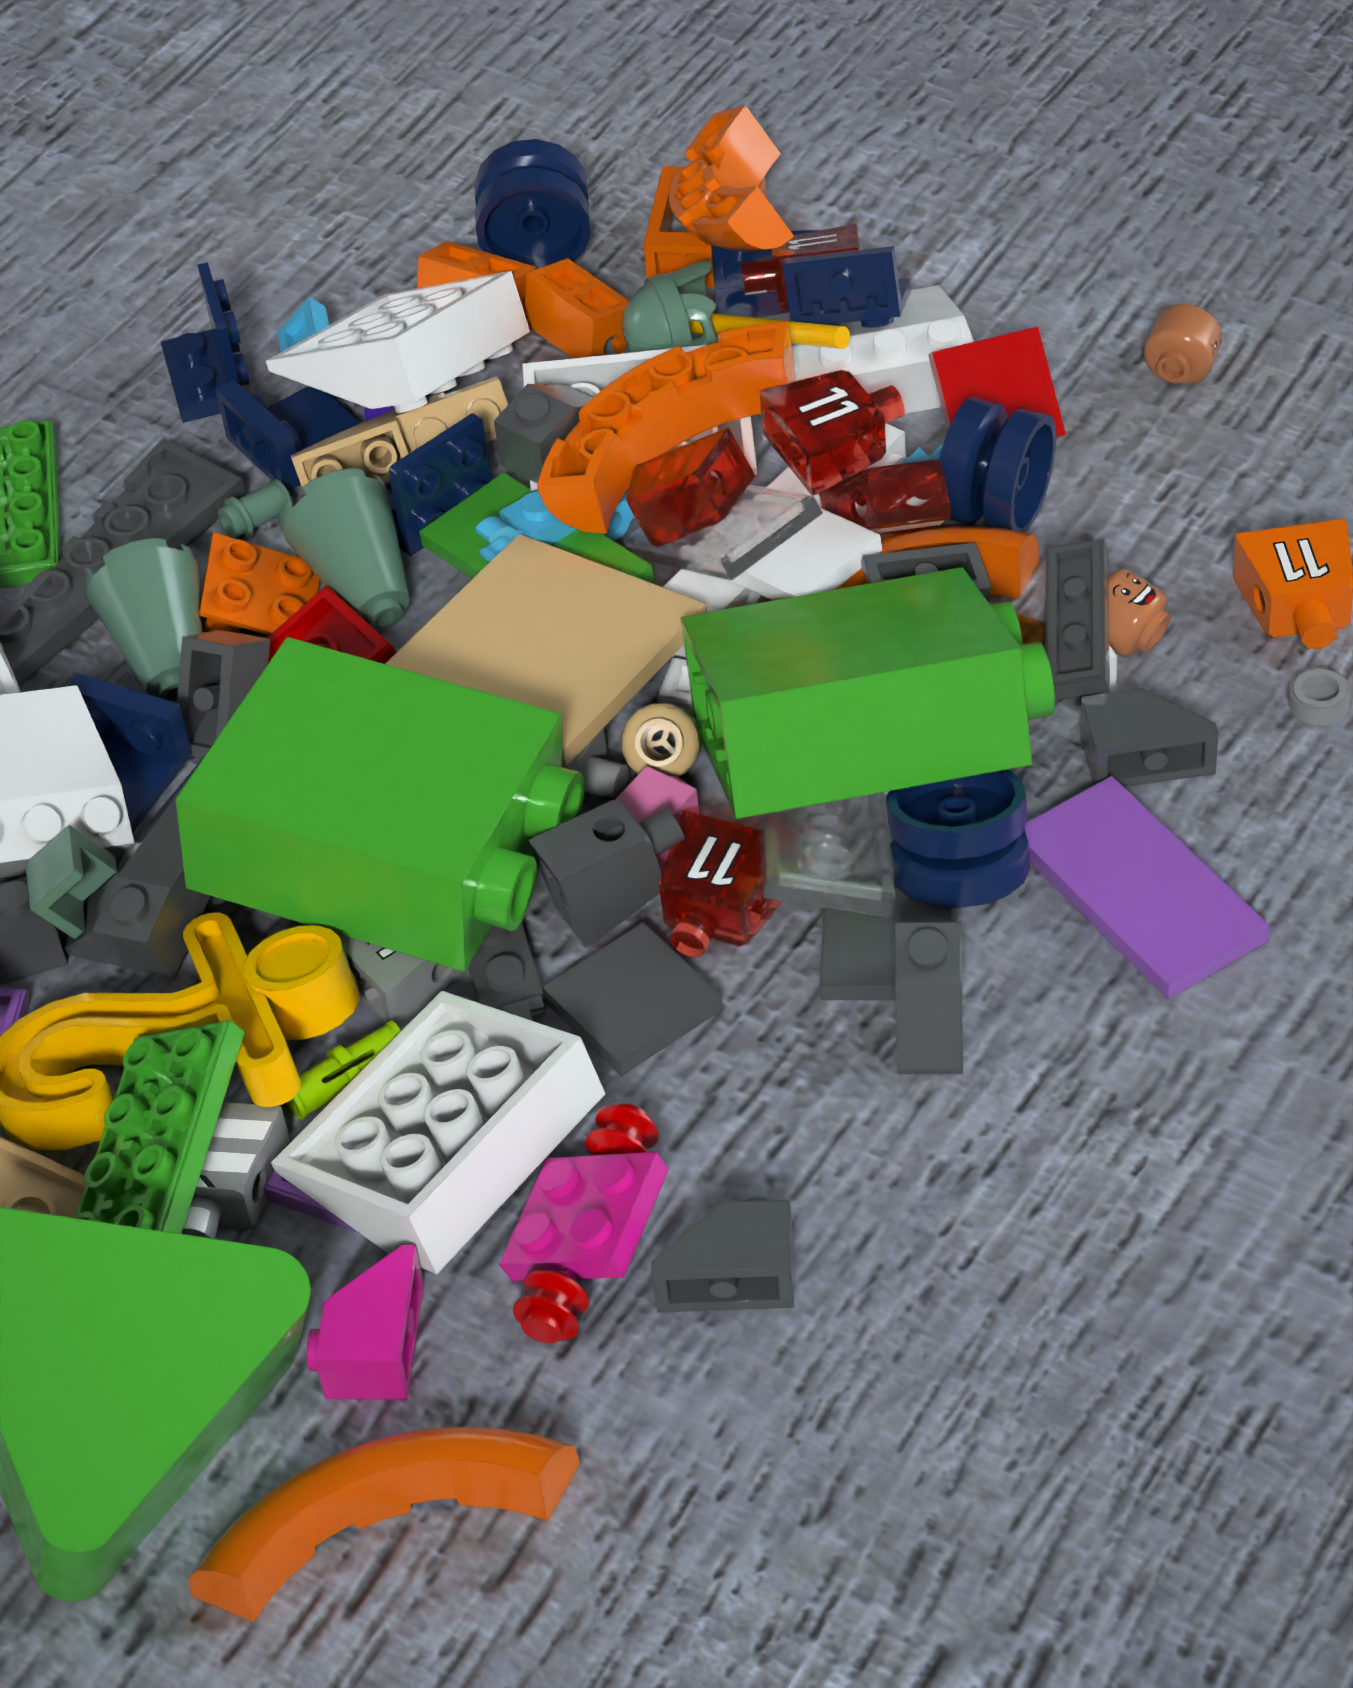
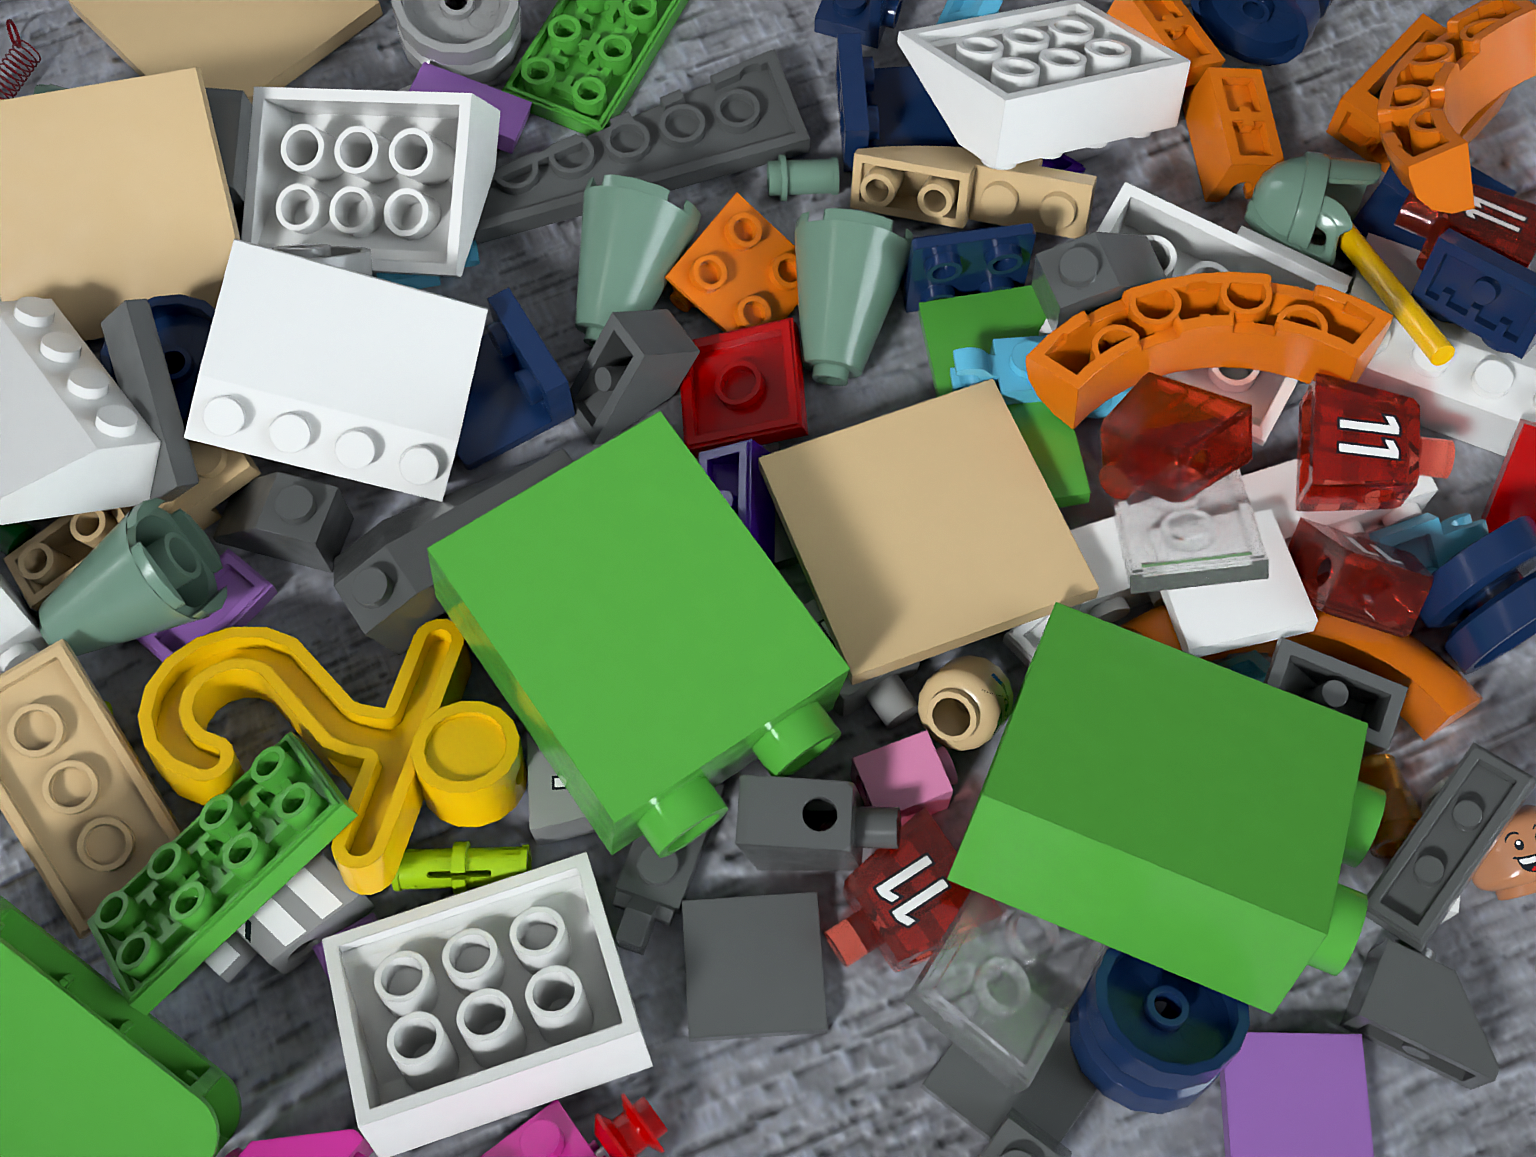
camera: 30 degrees right, 20 degrees up
sand green panel [26,825,117,939] -> none

